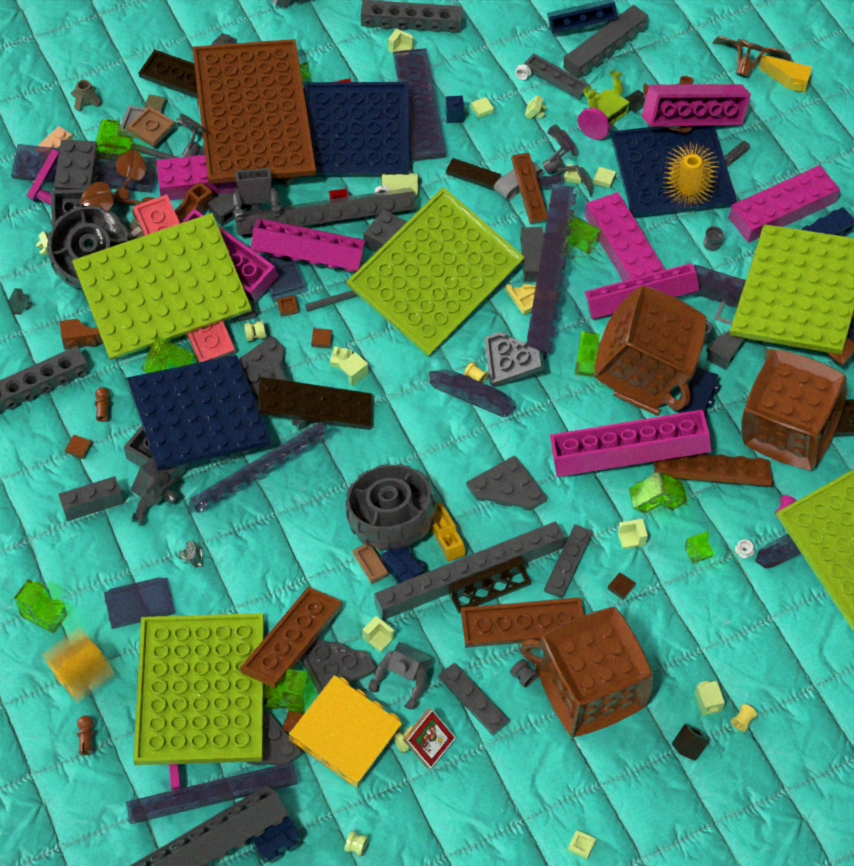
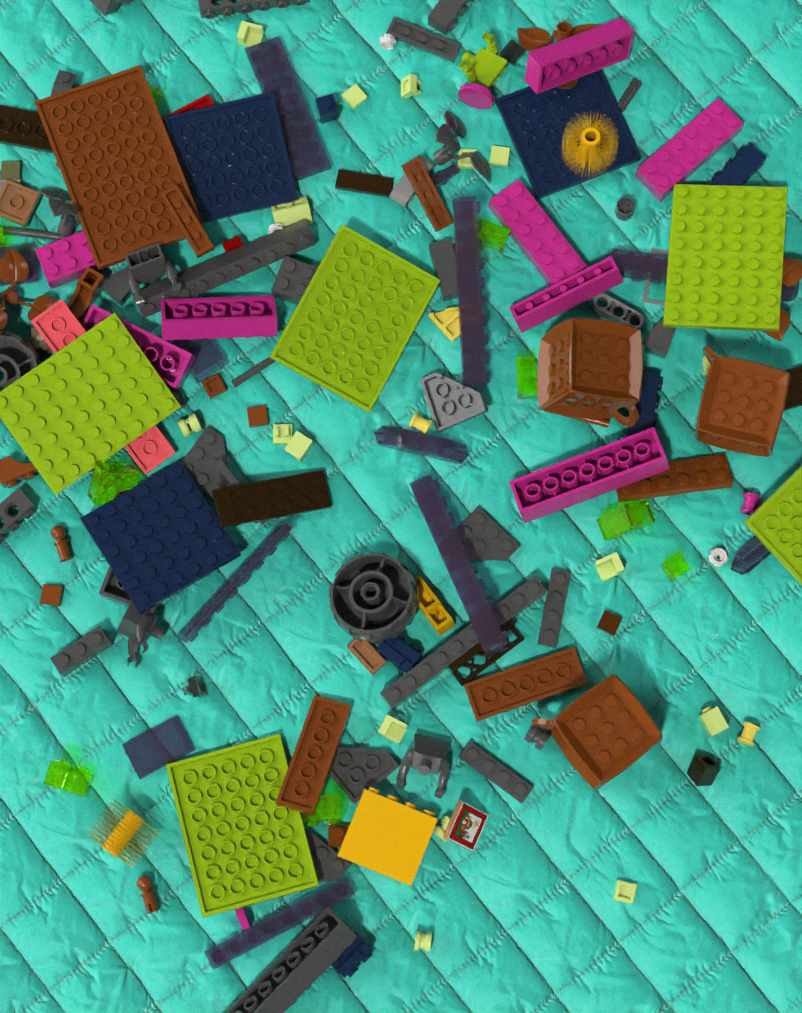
camera: 10 degrees left, 20 degrees up
none -> dark orange plate [160,185,214,258]
none -> clear purple brick [409,474,509,658]

